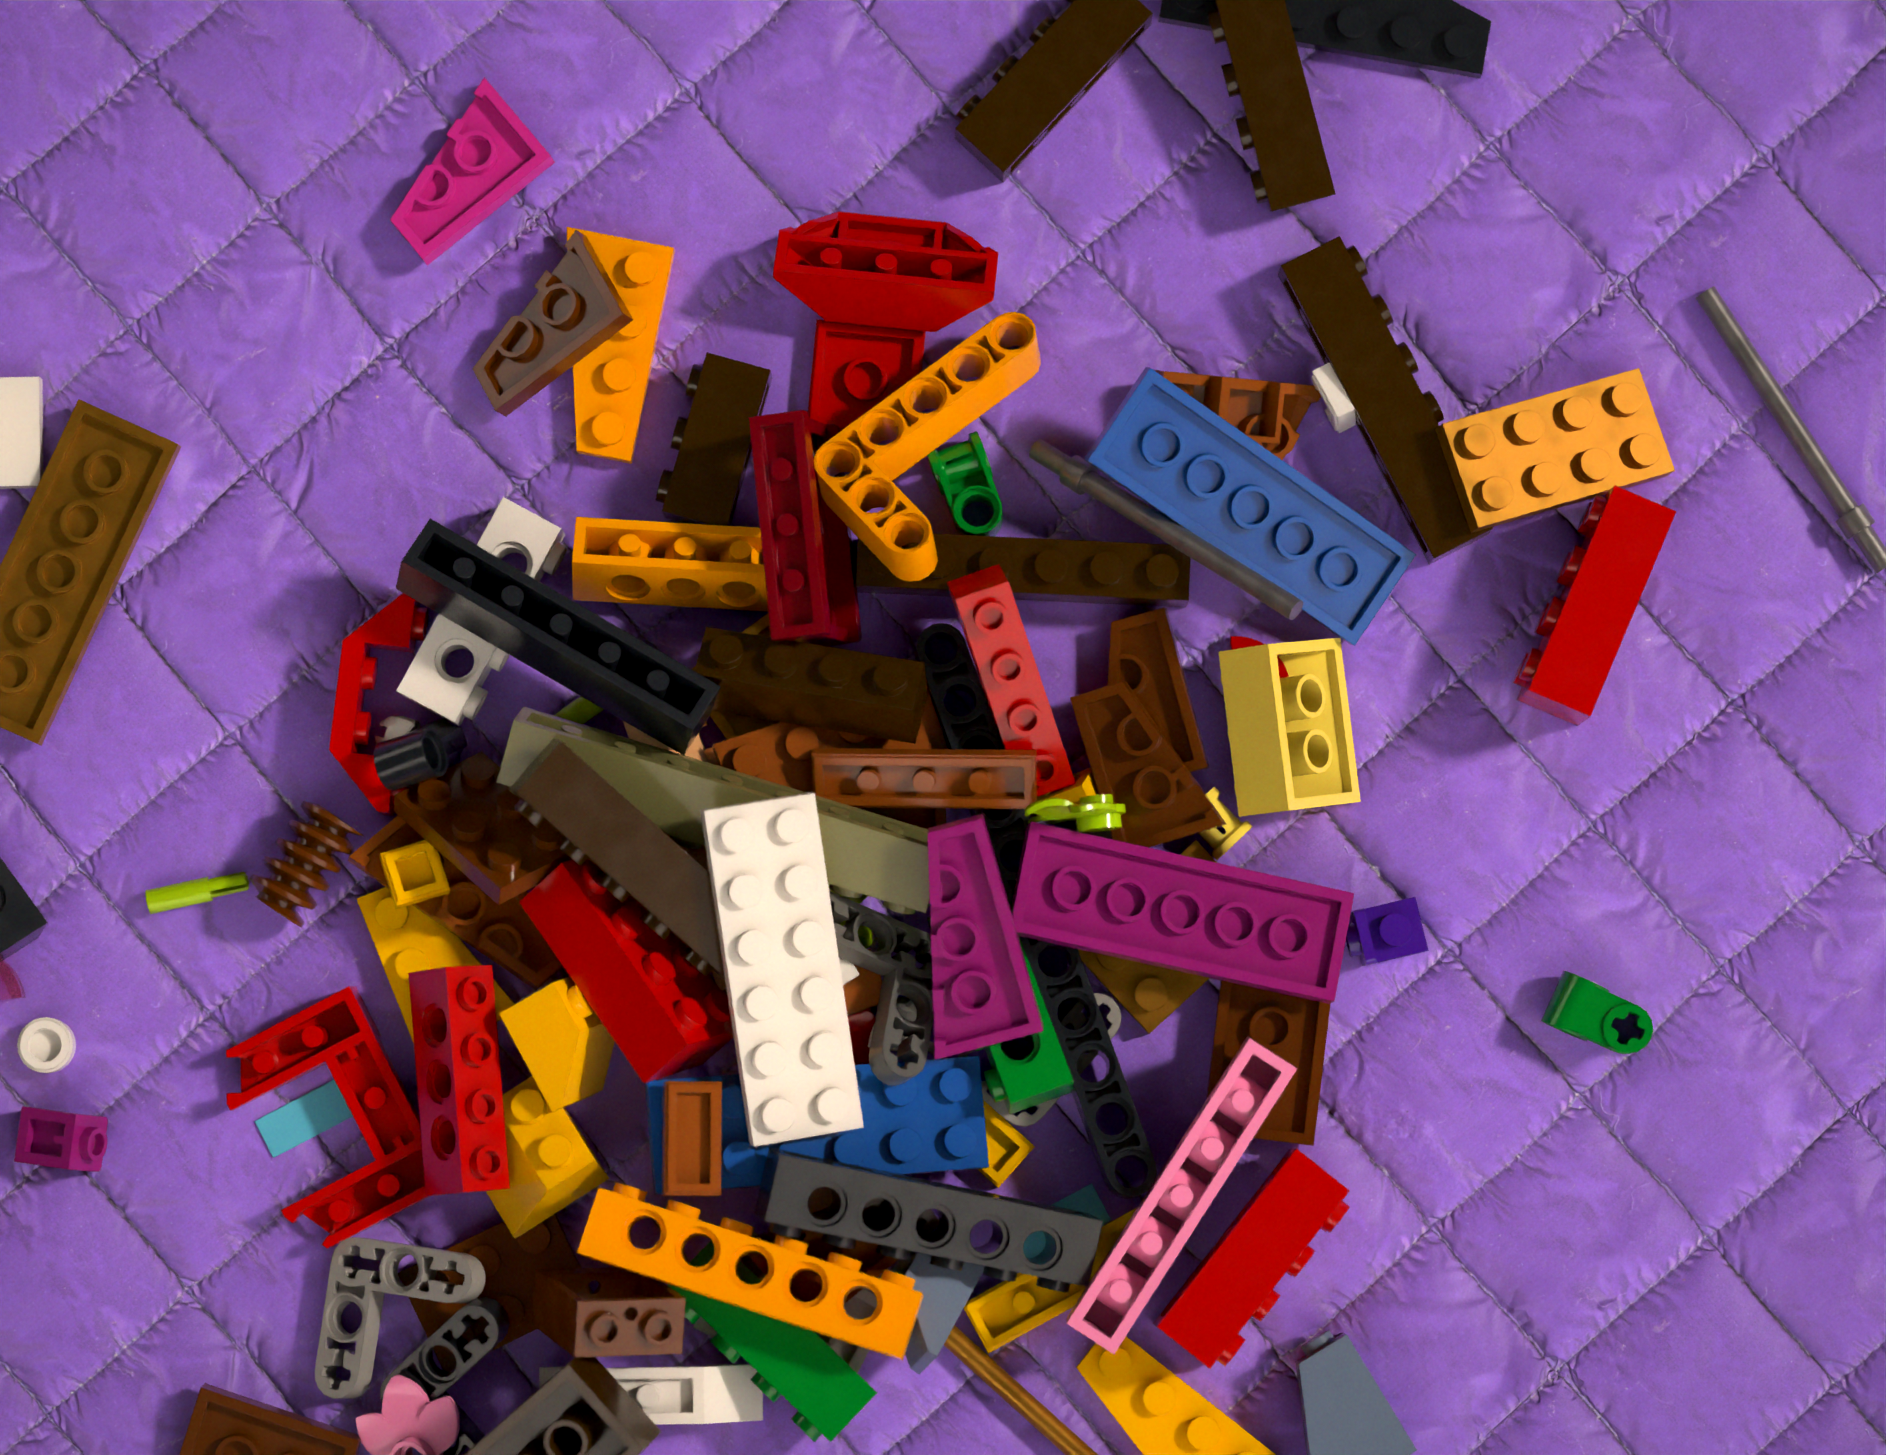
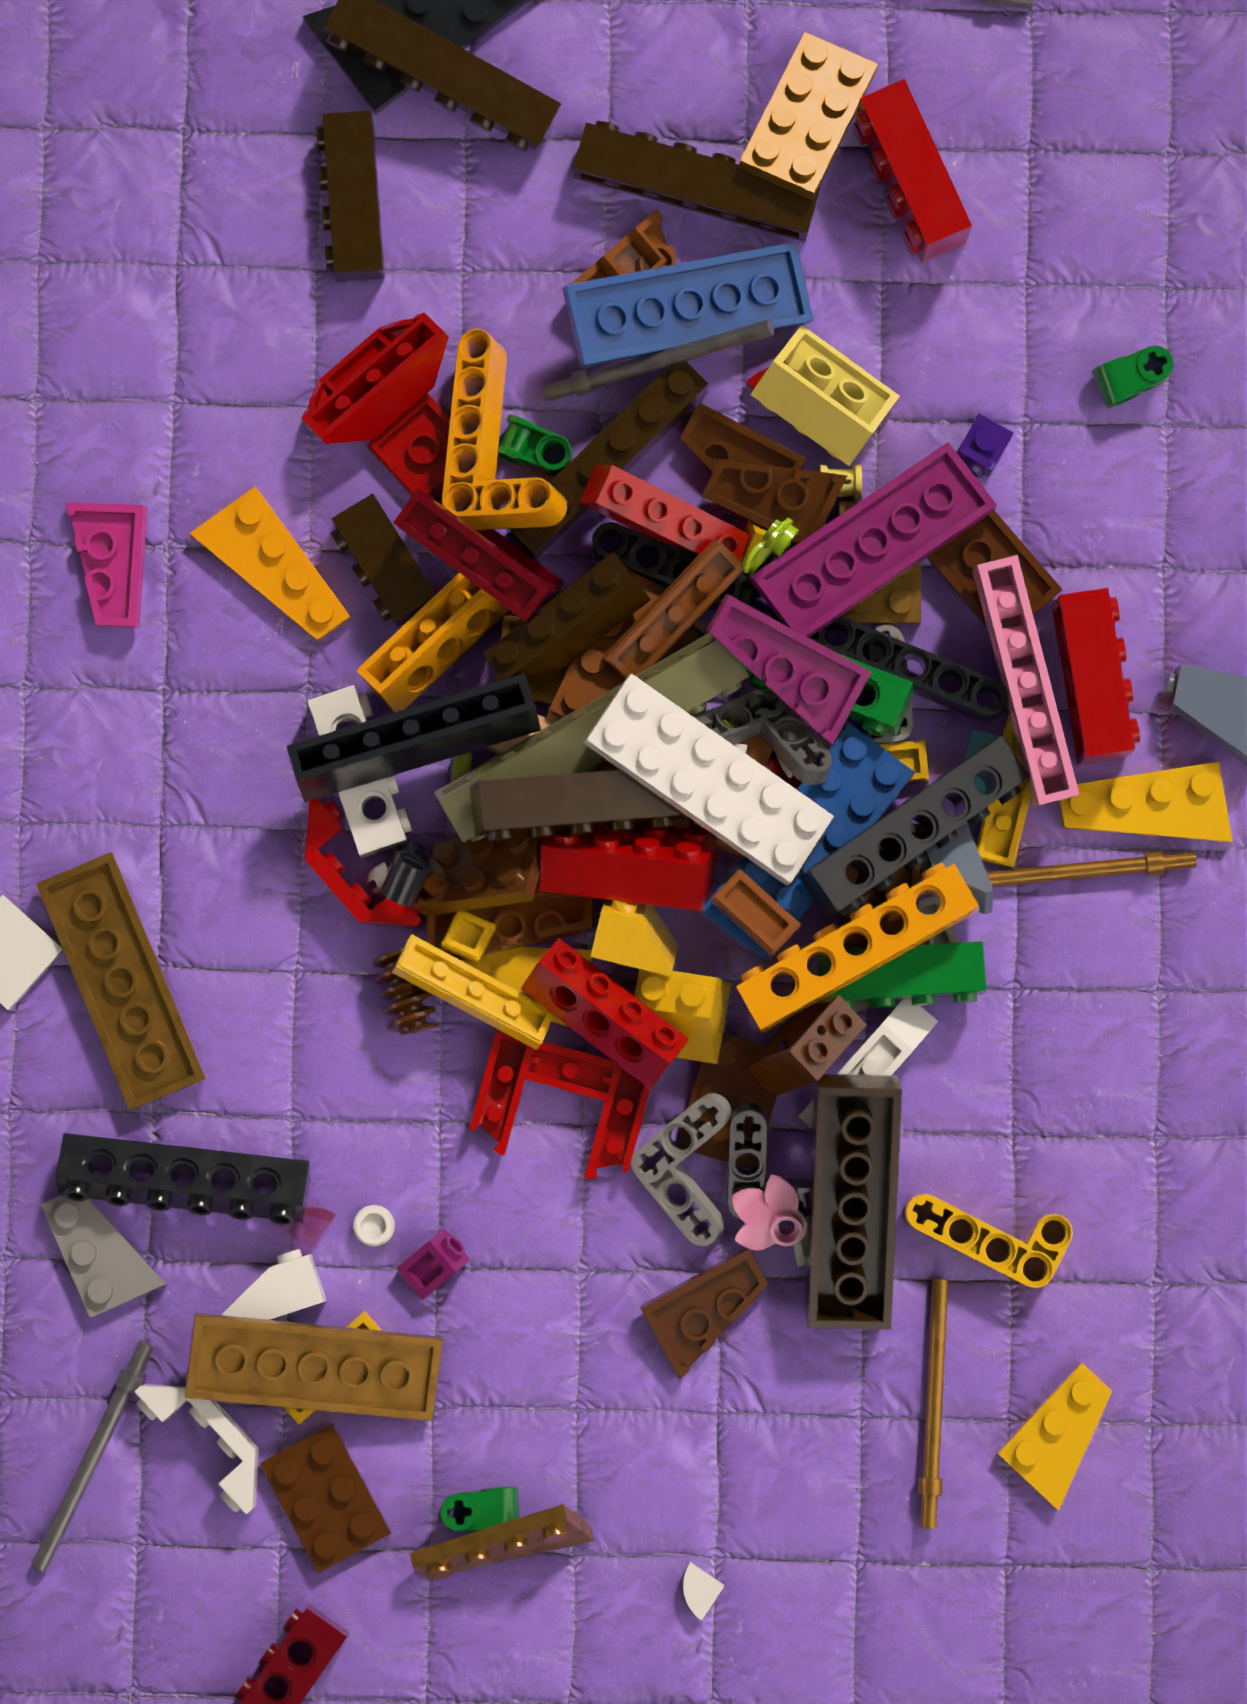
camera: 50 degrees left, 0 degrees up
lime pin [145,871,249,914] -> none
medium azure sticker [255,1080,353,1158] -> none
reddish brown wing [472,230,633,417] -> none
white tile [1311,363,1356,433] -> none
none -> yellow tile [392,934,554,1050]

